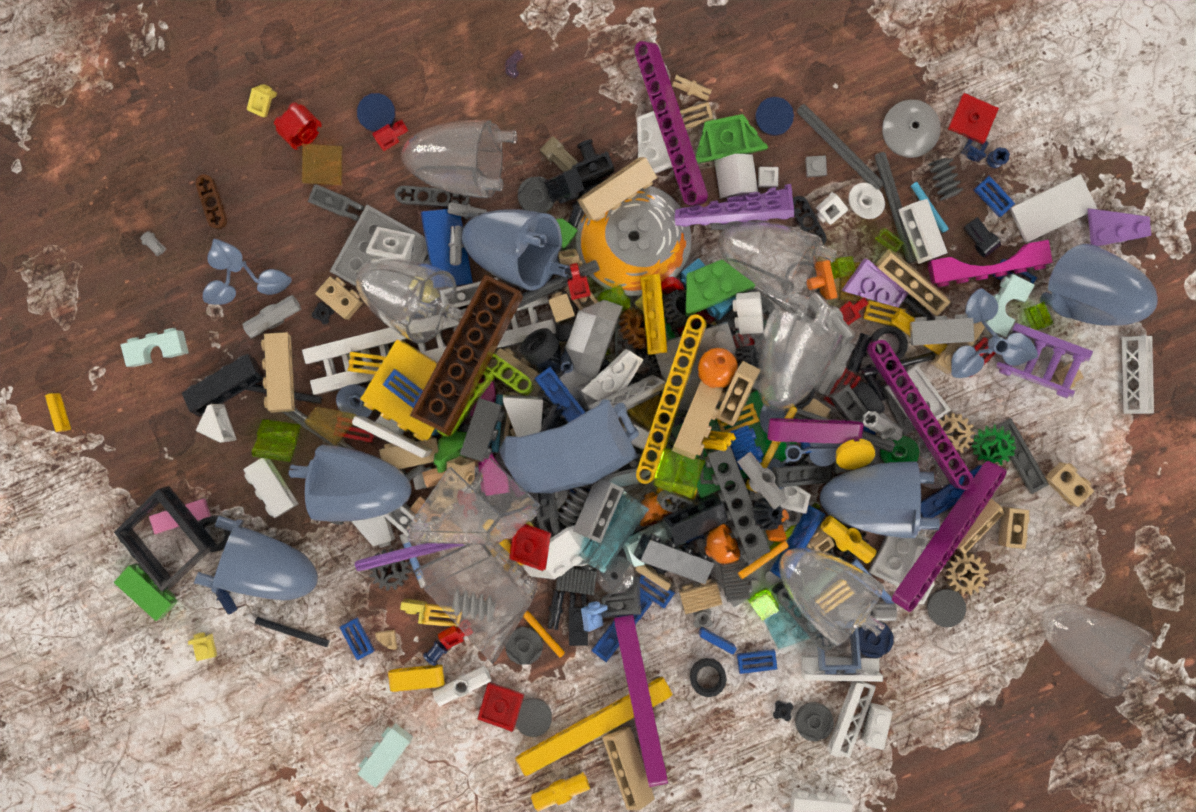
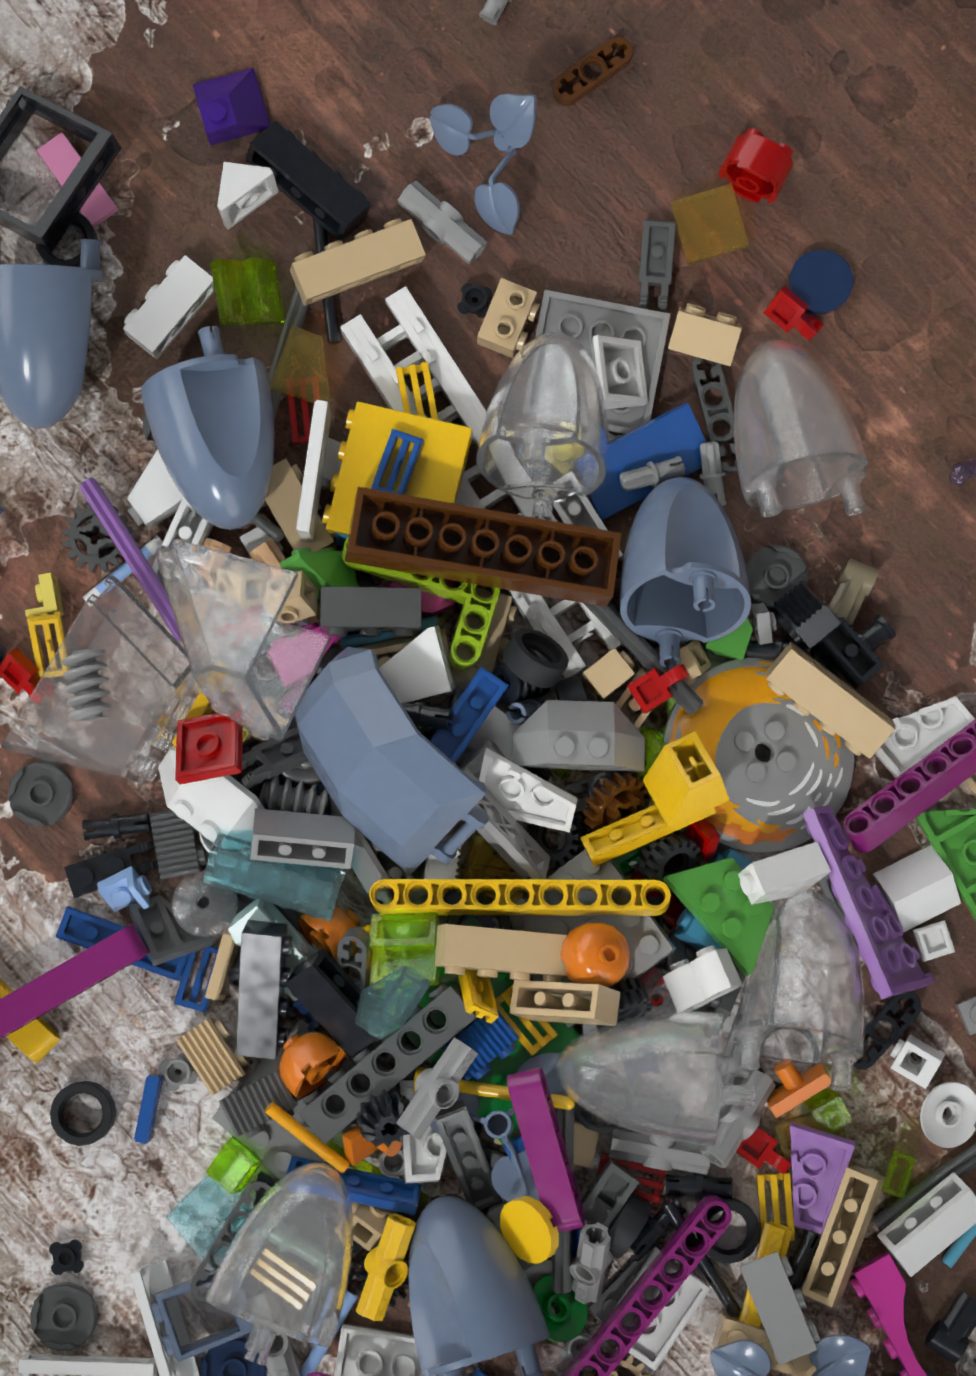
camera: 75 degrees right, 5 degrees down
light aqua arch [120,328,189,367] -> none
light yellow bracket [247,85,277,117] -> none
sand blue dish [336,384,373,419] -> none
light orange bar [522,610,565,658] -> none
blue tile [737,649,778,674] -> none
none -> dark purple slope [193,67,270,146]
none -> clear light blue slope [355,965,430,1039]
none -> yellow slope [643,731,729,829]
none -> tan slope [668,303,742,366]
none -> white slope [738,842,831,905]
none -> light grey plate [751,602,777,645]

